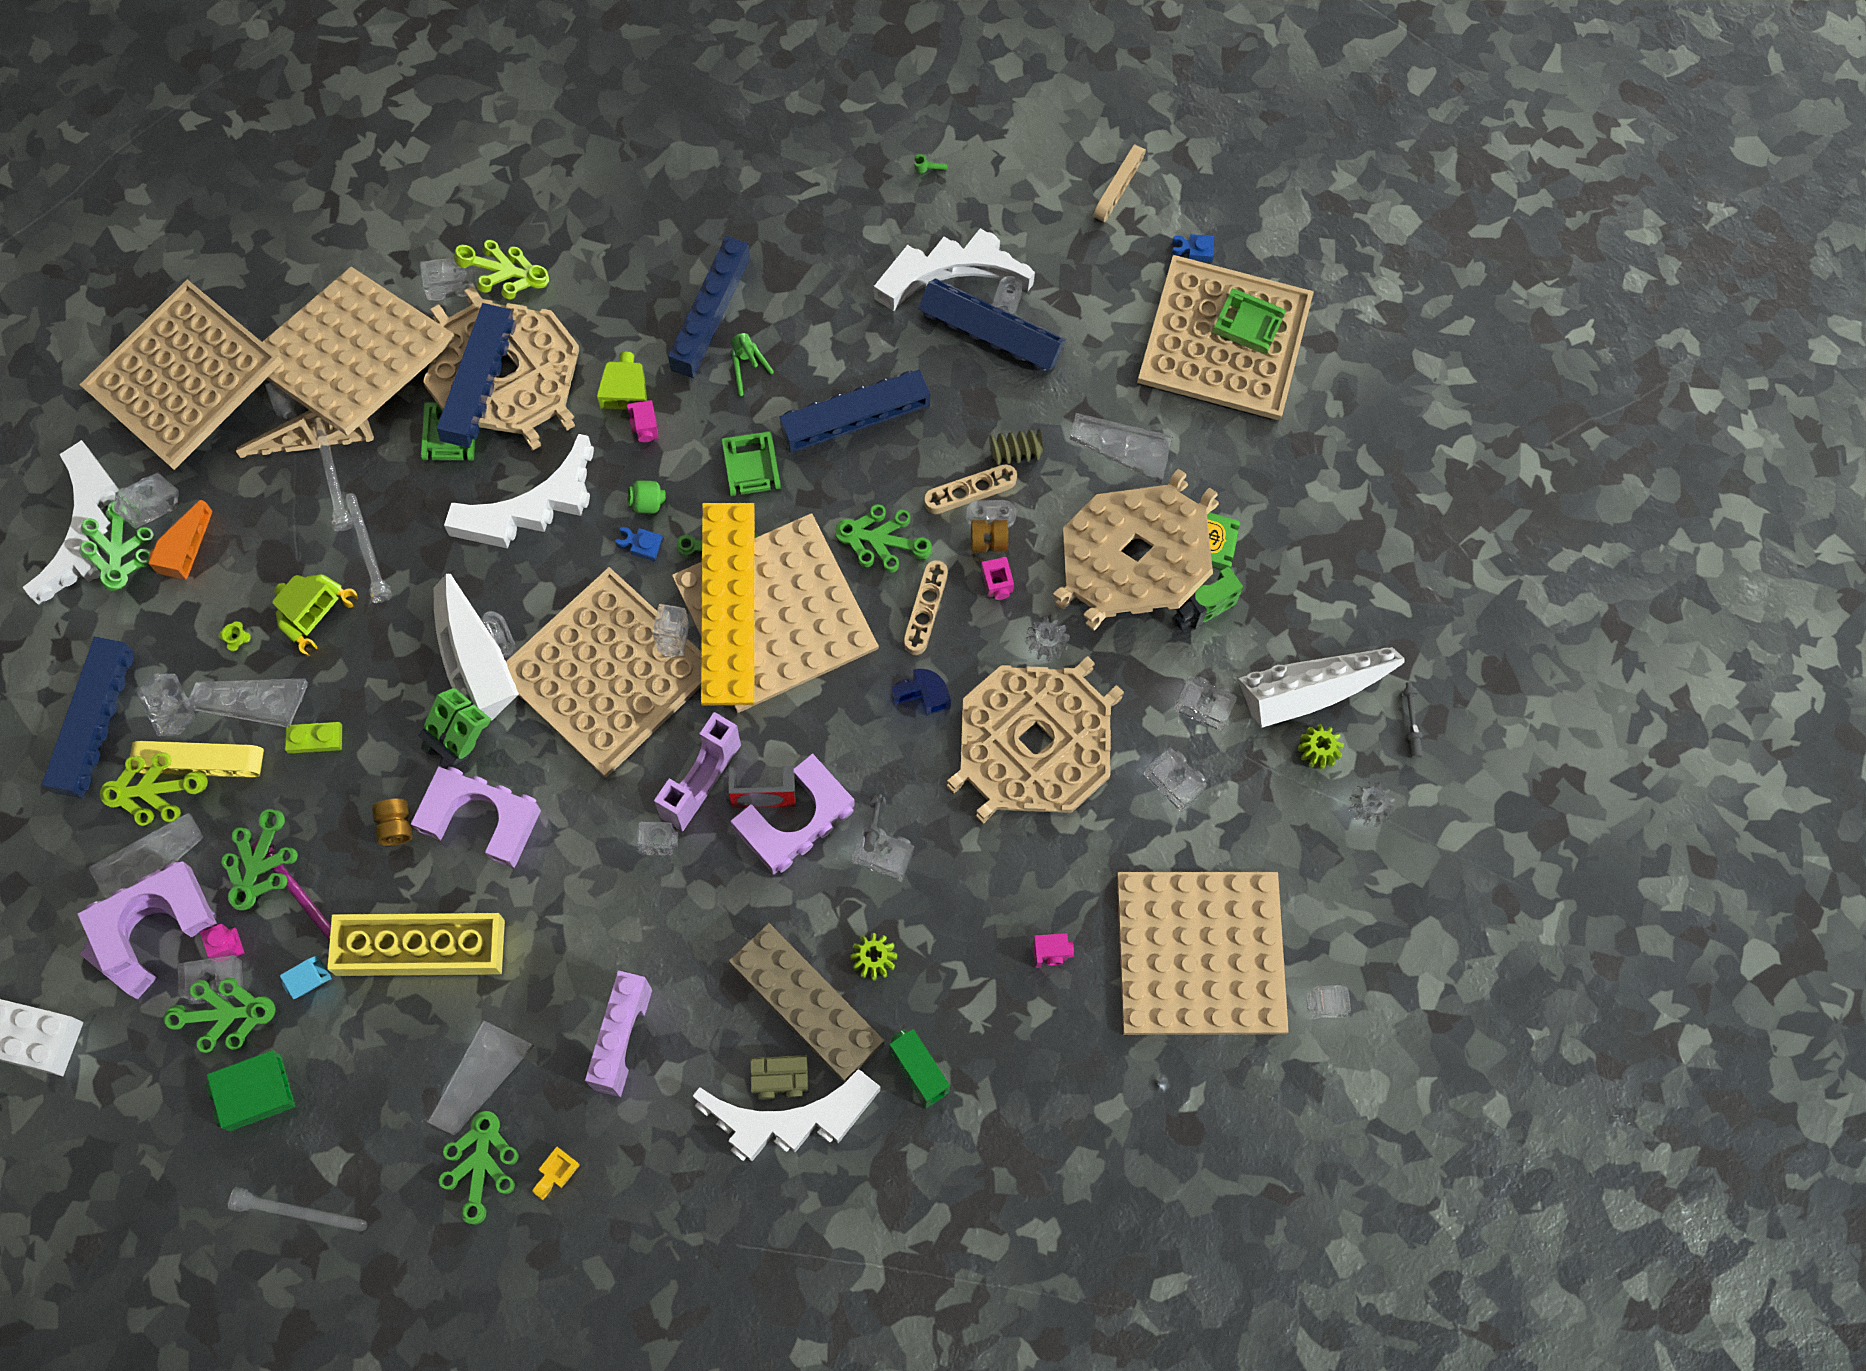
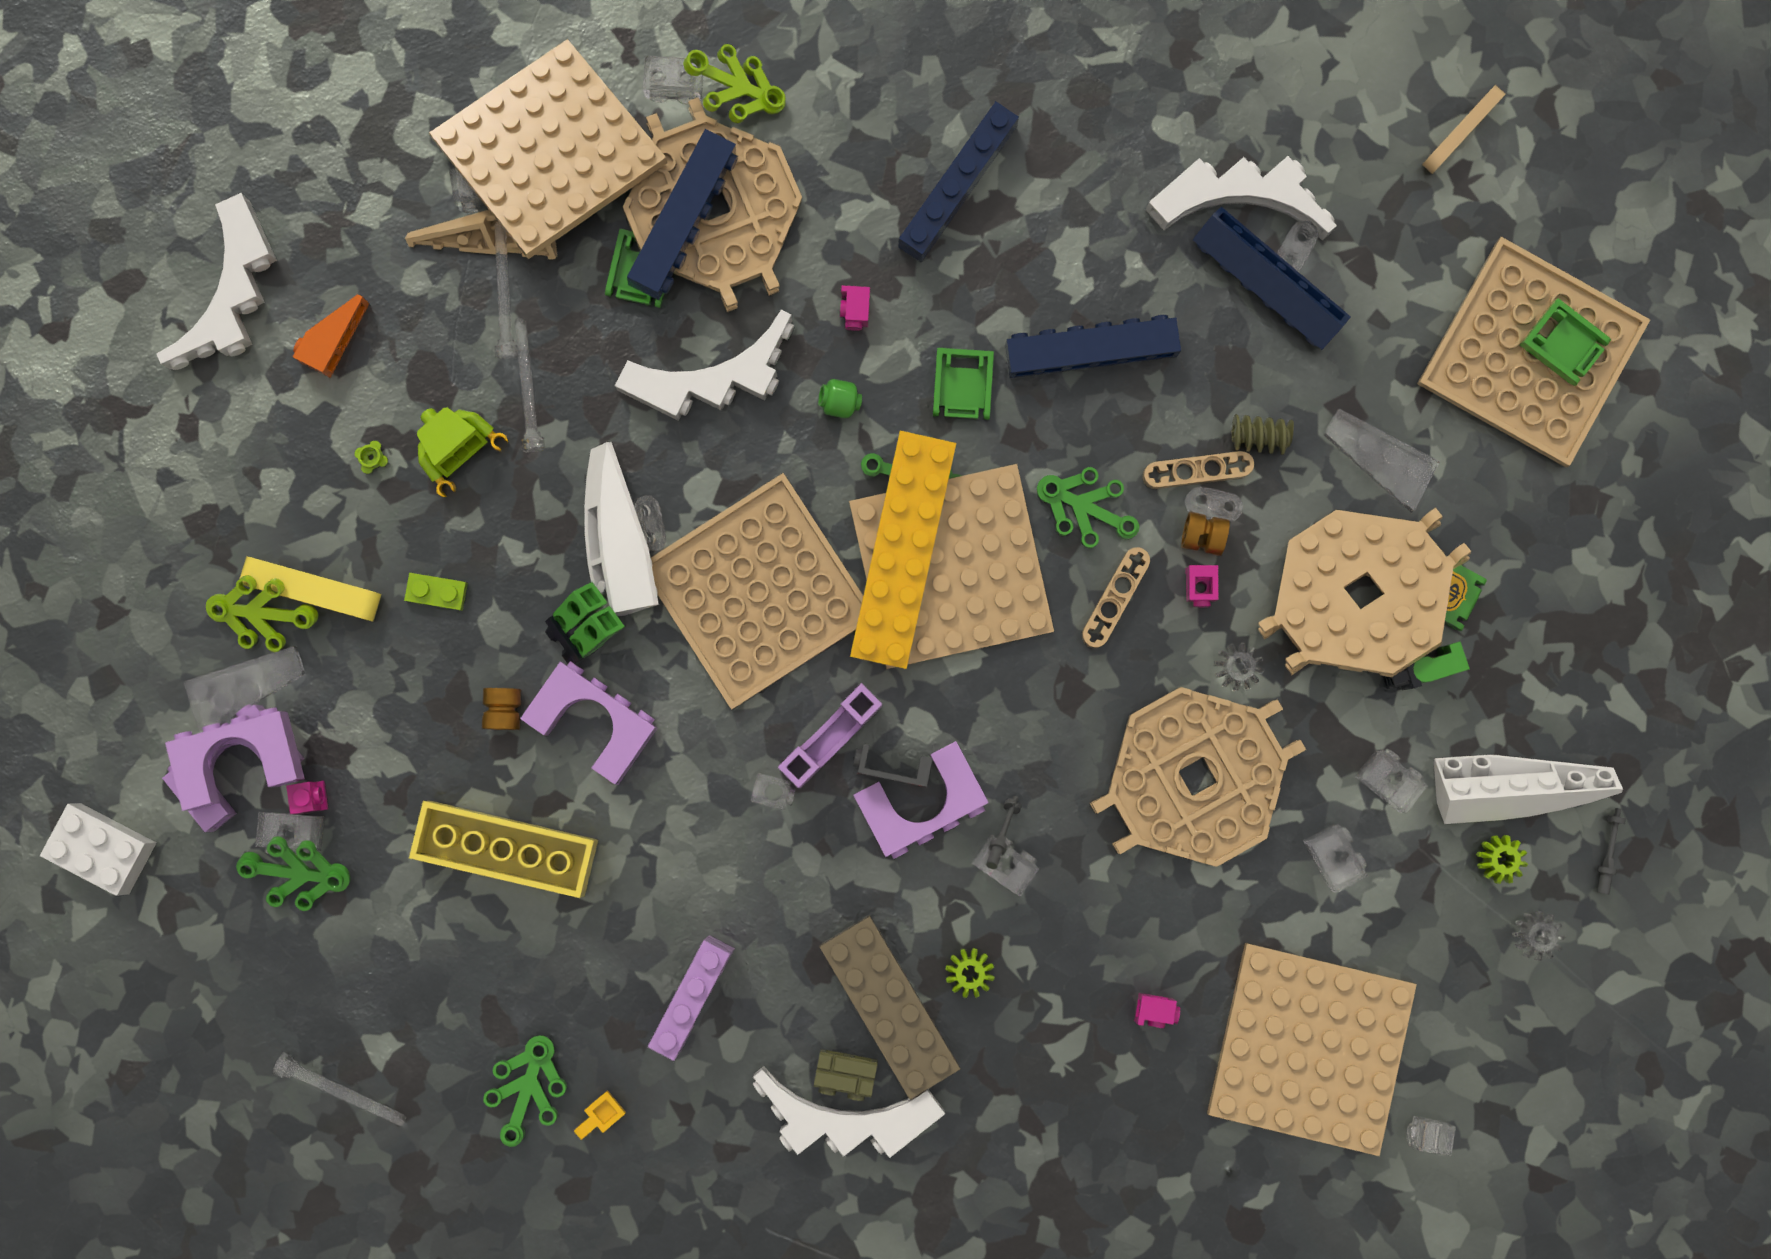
camera: 15 degrees right, 15 degrees up
dark blue brick [42,637,134,799] -> none
bright green plant [79,500,153,591] -> none
tan plate [80,279,283,470] -> none
clear brick [114,472,179,529] -> none
clear brick [136,674,196,736] -> none
clear wing [186,678,308,728] -> none
green brick [206,1050,296,1132] -> none
bright green plant [221,809,298,910] -> none
magenta piece [251,840,331,941] -> none
medium azure brick [280,955,332,1000] -> none
clear wing [428,1021,534,1136] -> none
lime torso [597,351,647,410] -> none
blue plate [615,527,664,561] -> none
clear brick [652,604,690,657] -> none
bright green plant [730,333,774,396] -> none
green brick [889,1029,950,1109] -> none
clear blue brick [891,669,951,716] -> none
bright green hand [914,154,947,173] -> none
blue plate [1172,234,1214,262] -> none

